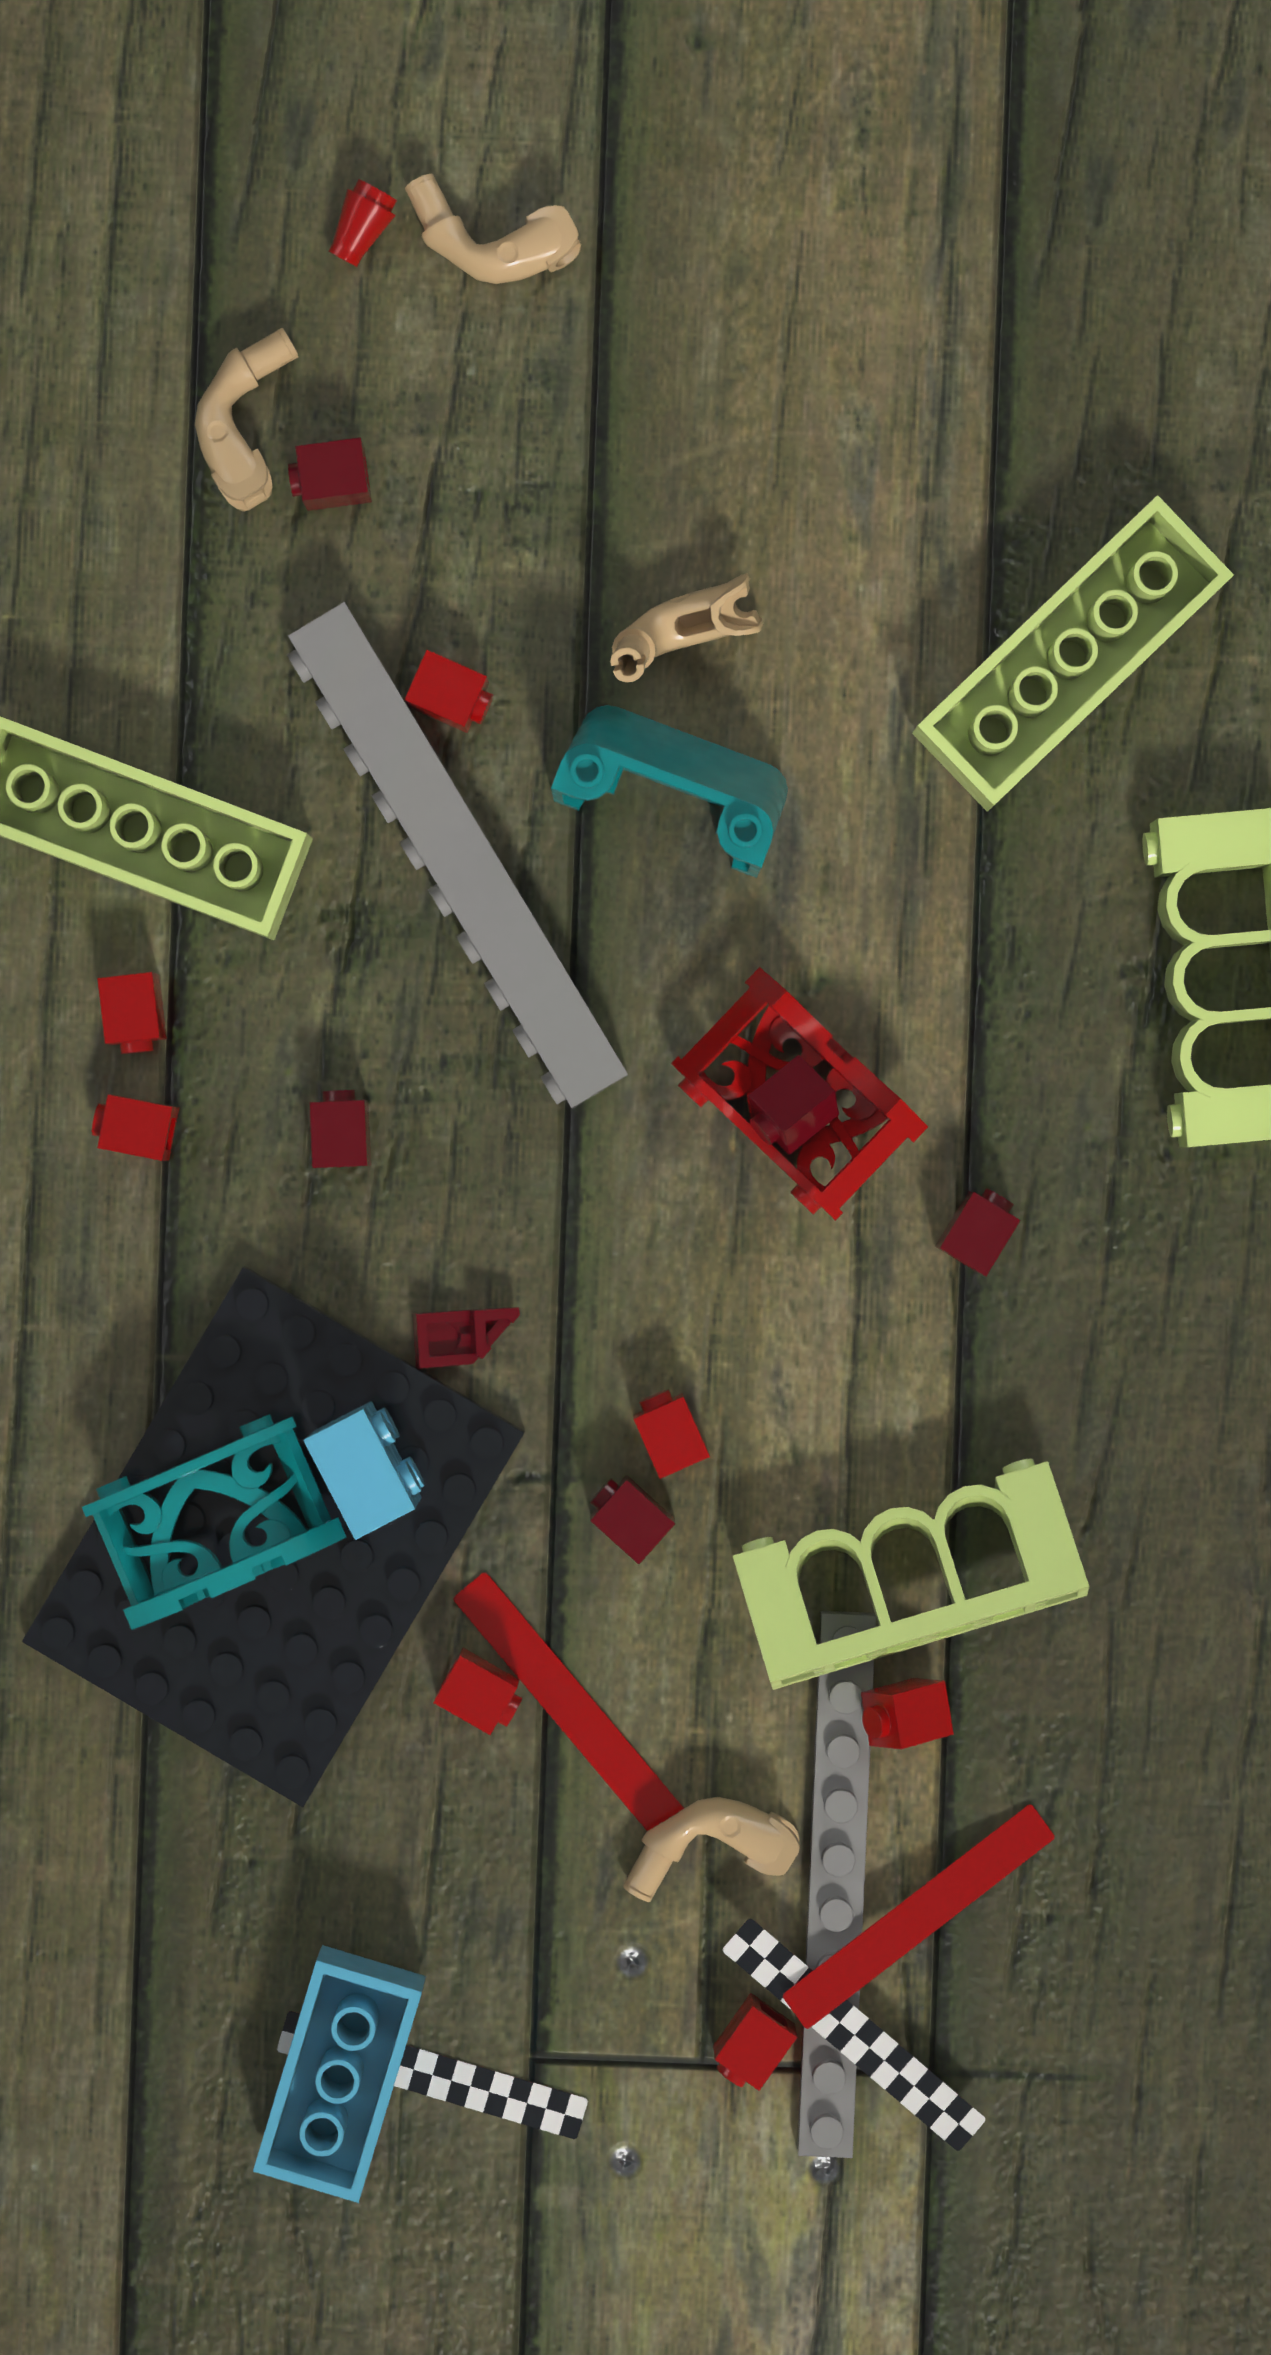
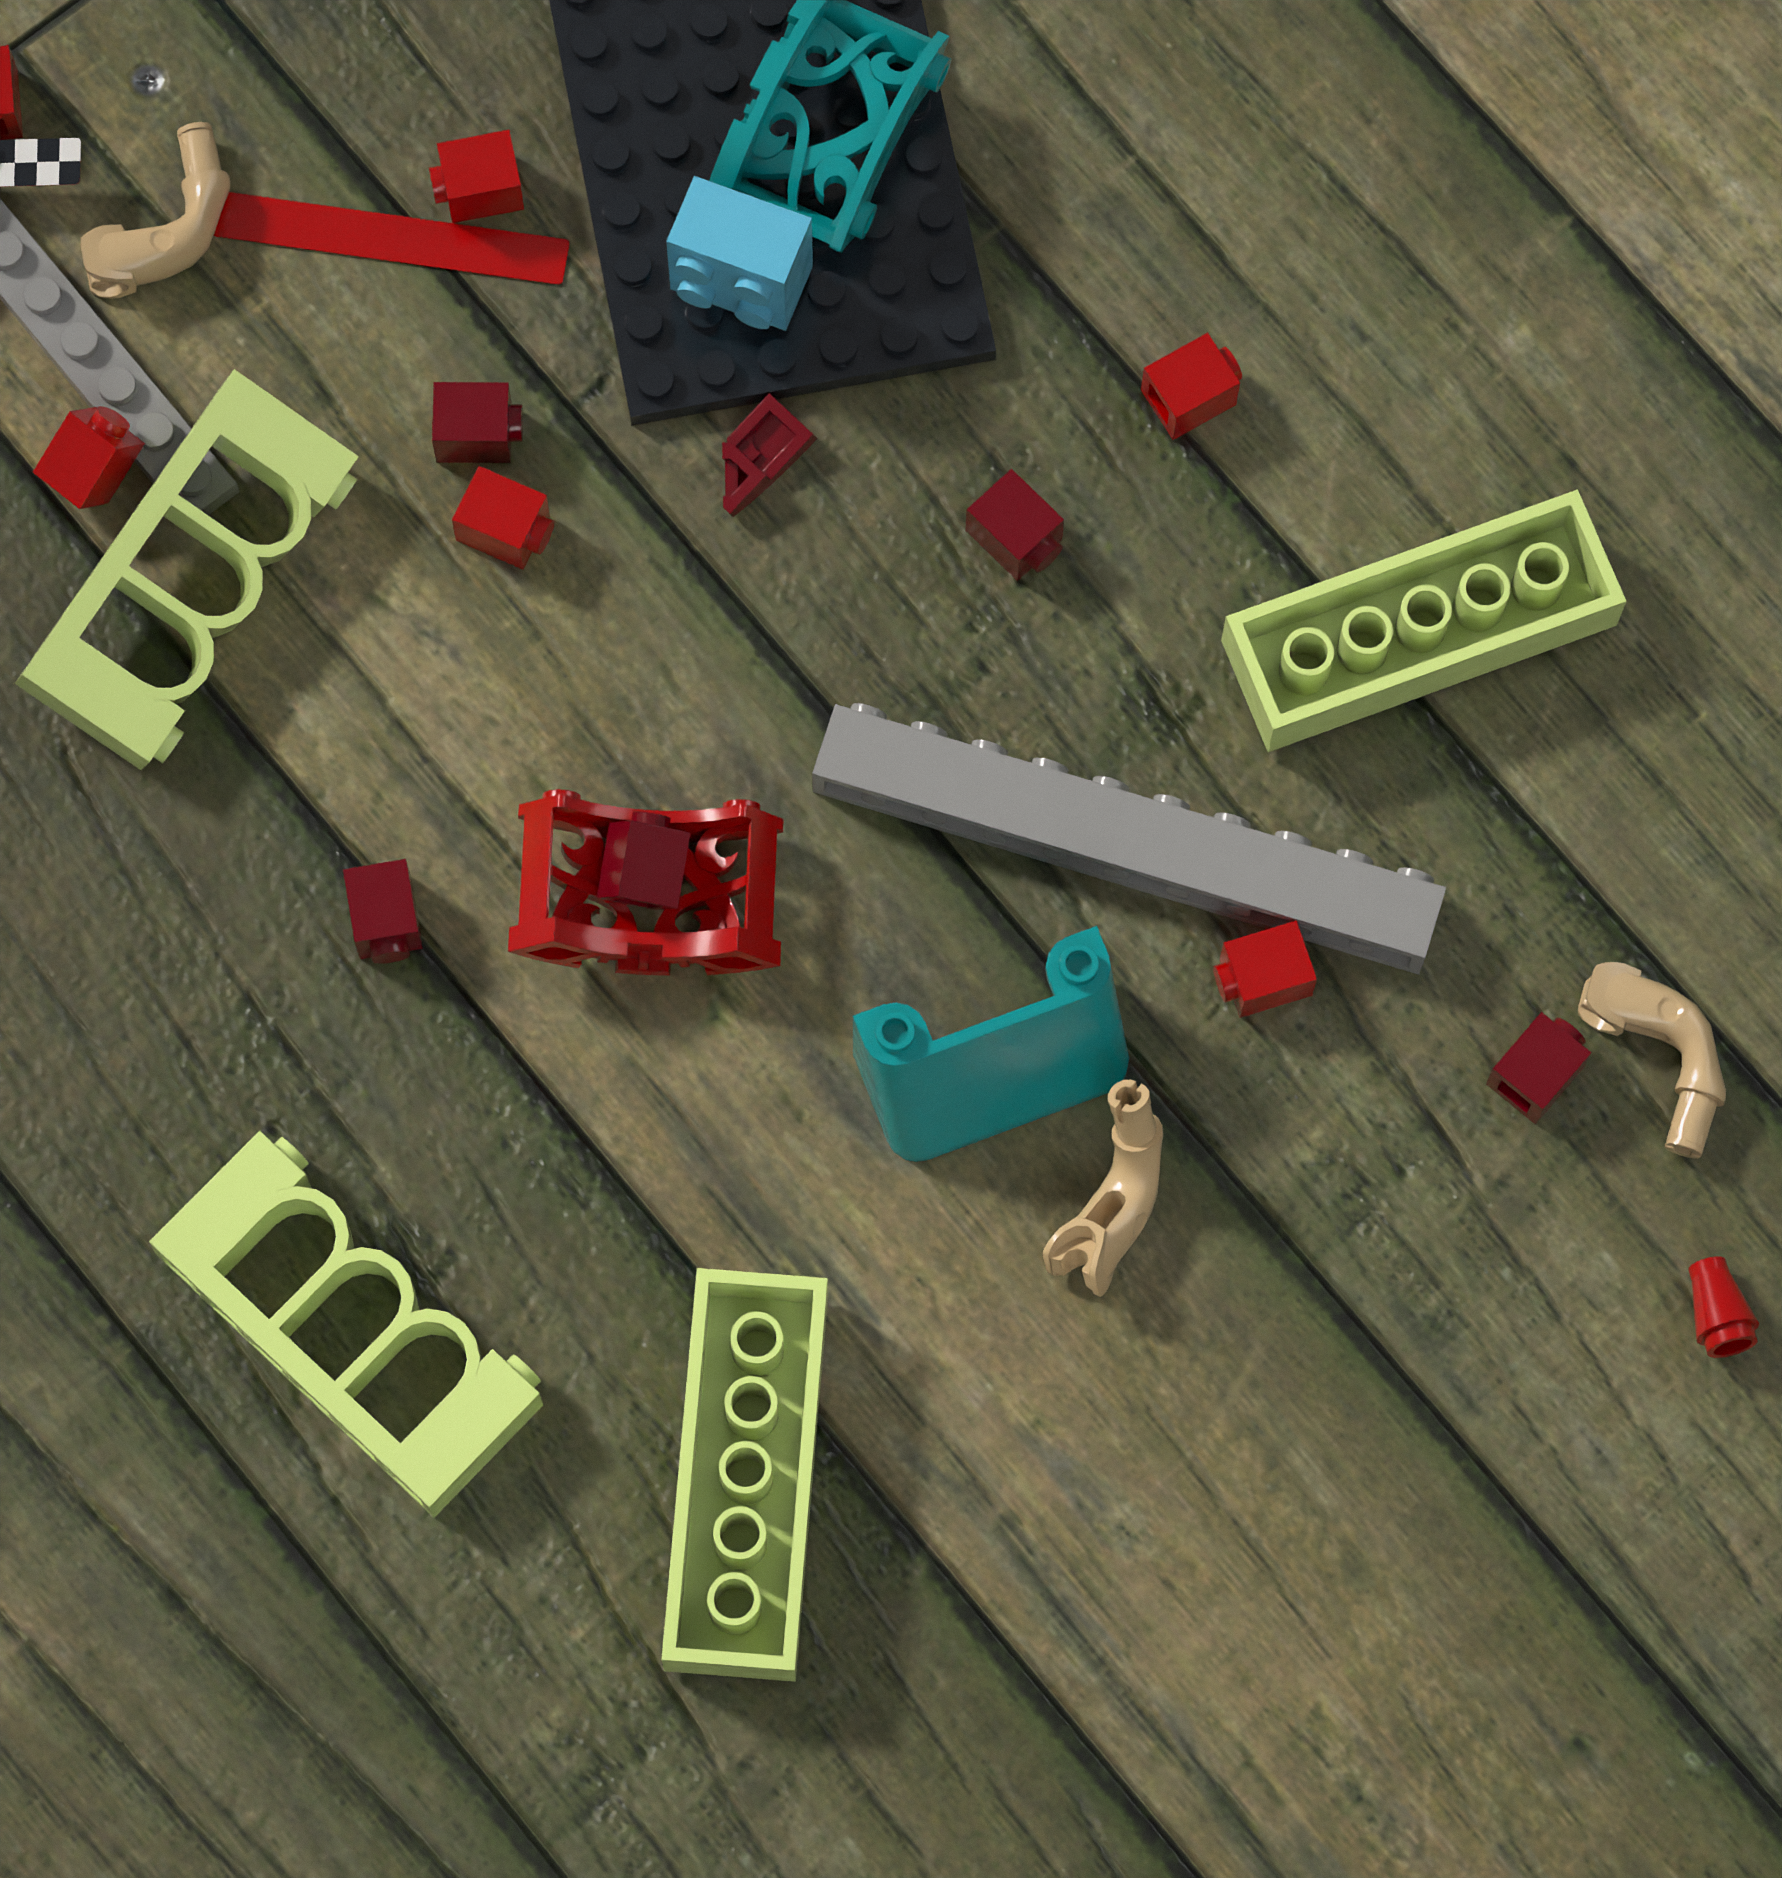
camera: 140 degrees right, 15 degrees down
red brick [97,972,167,1054] -> none
tan piece [405,174,581,284] -> none

